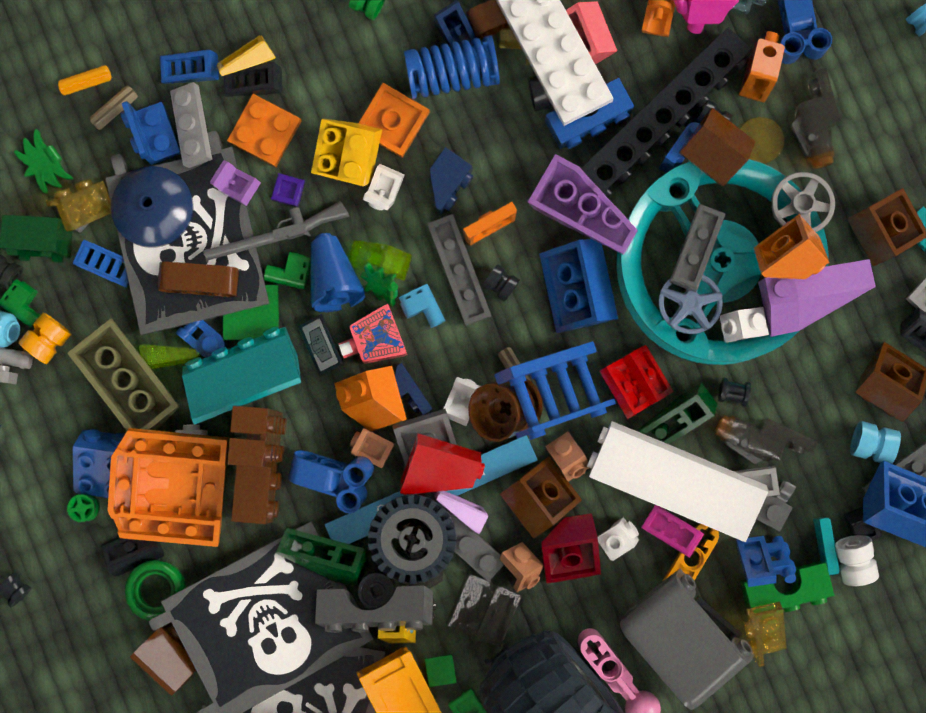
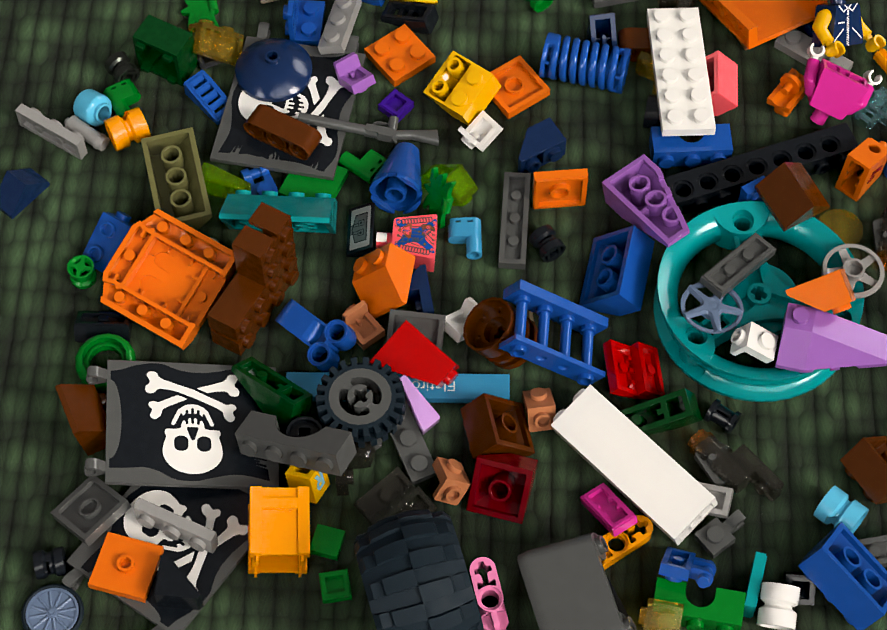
camera: 20 degrees right, 25 degrees down
white bracket [598,517,639,561] -> none

